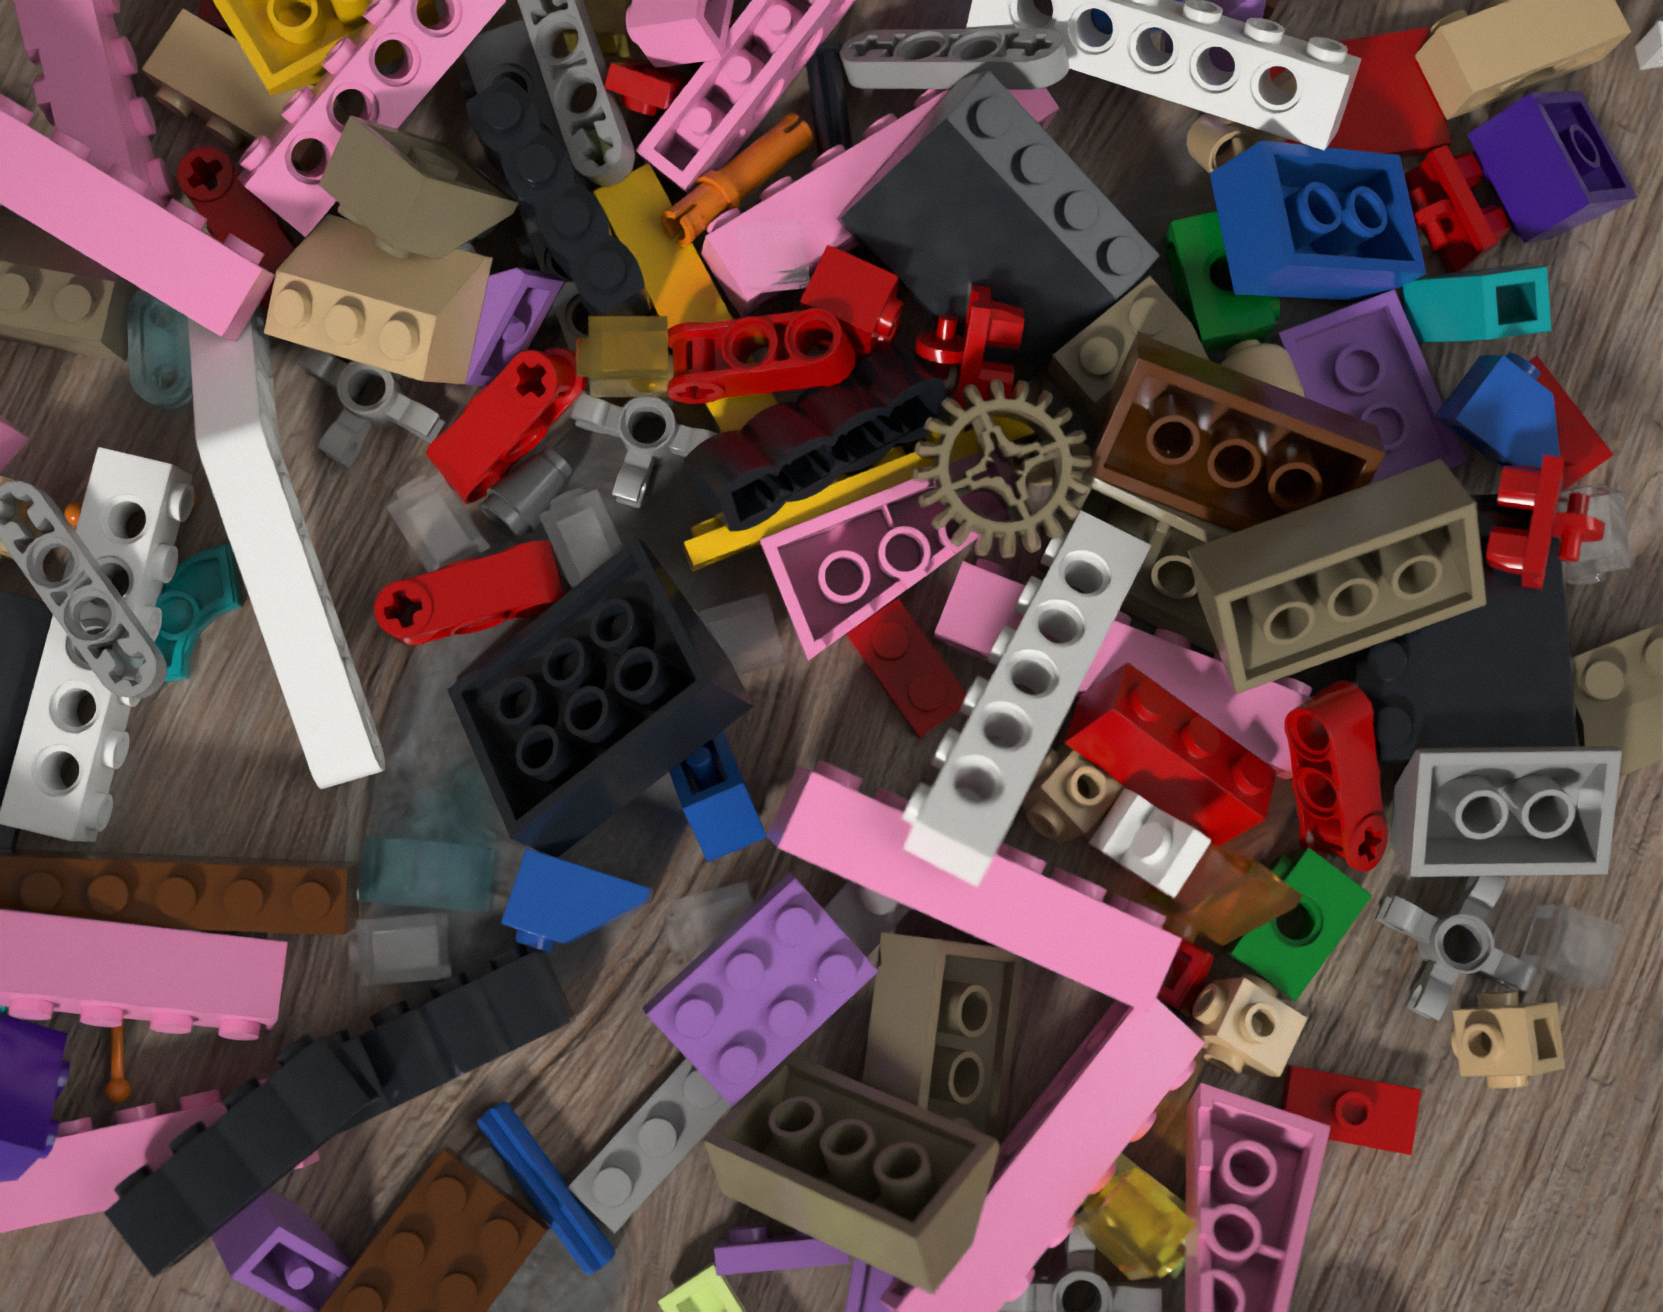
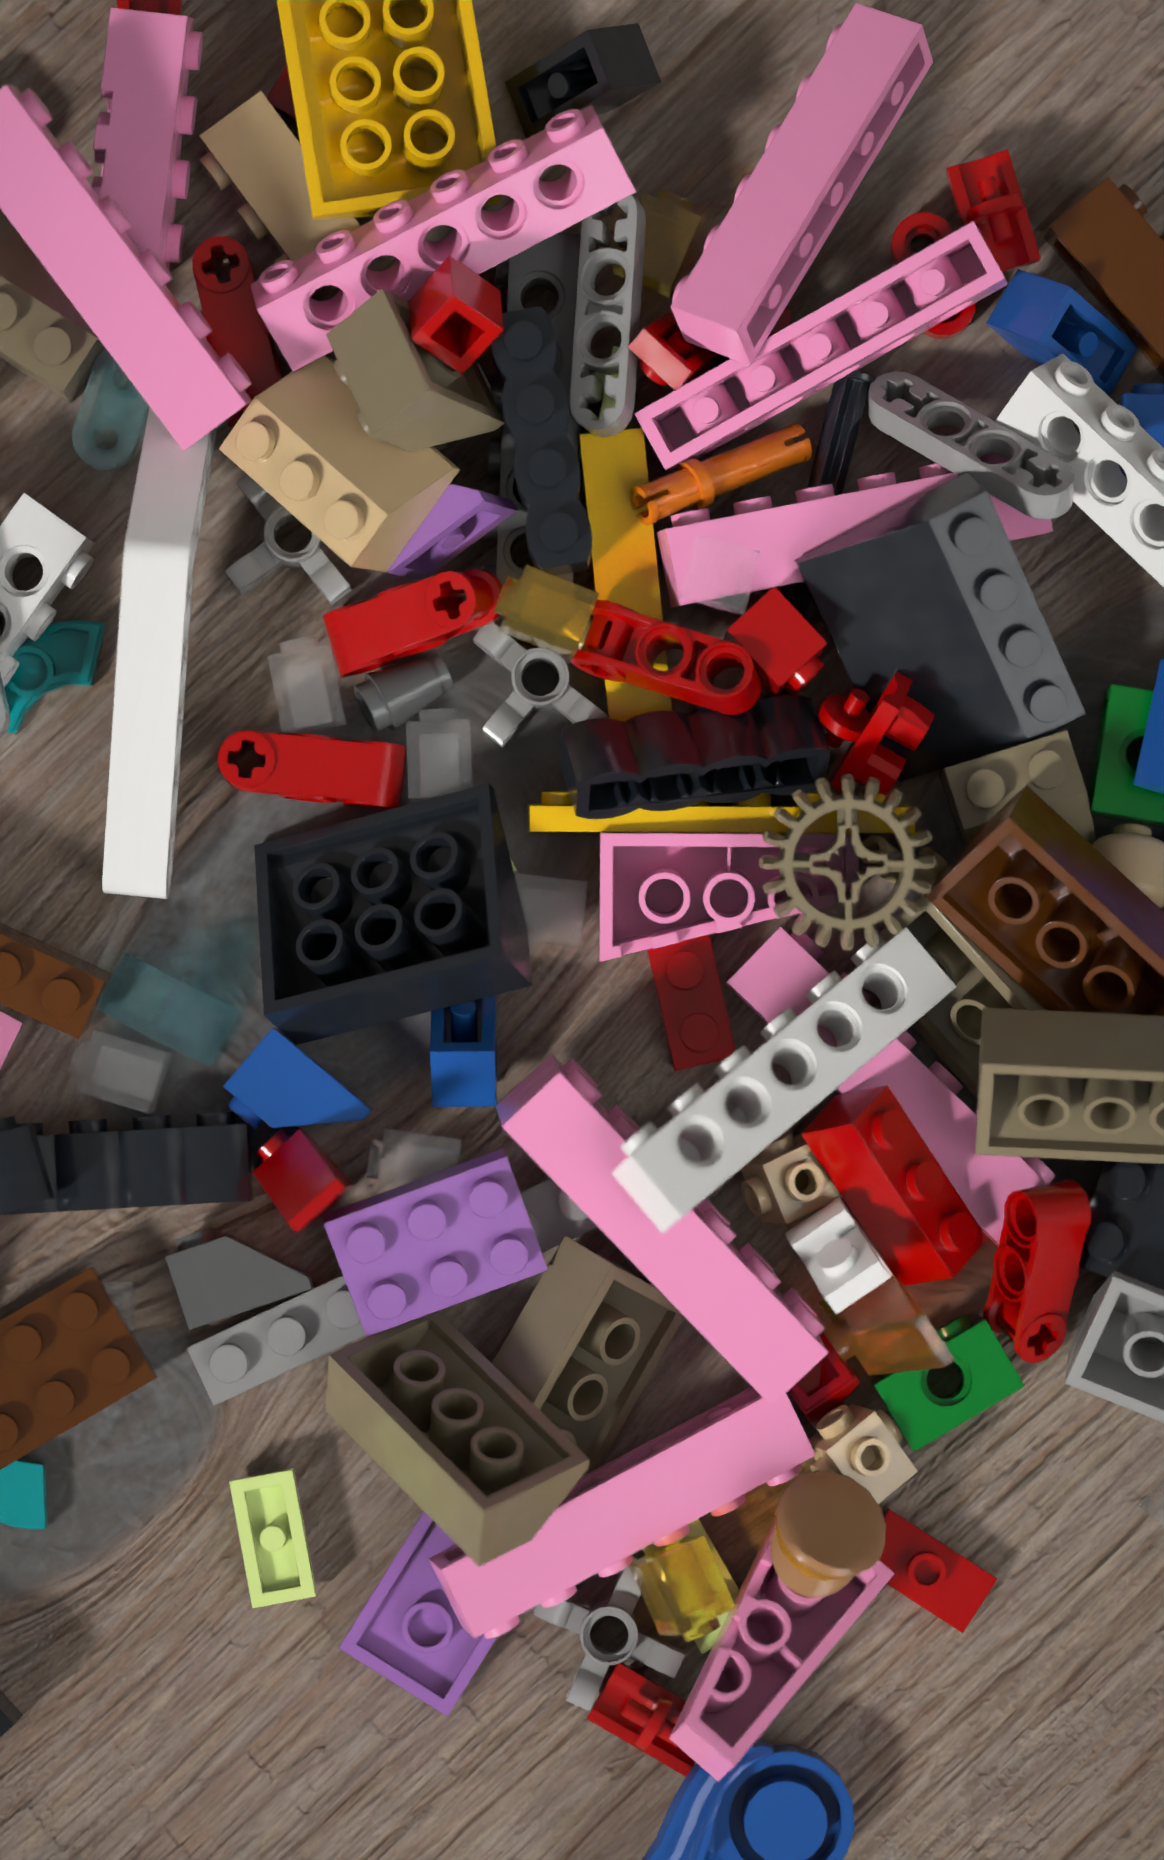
camera: 20 degrees right, 5 degrees up
blue axle [477,1101,615,1275] -> none
medium lavender plate [714,1224,850,1276] -> none
light grey pin [1374,876,1538,1021] -> none
tan brick [1451,991,1565,1088] -> none
none -> dark grey slope [165,1227,315,1330]
none -> red slope [252,1128,355,1233]
none -> red brick [409,255,503,374]
none -> medium nougat piece [771,1471,886,1598]

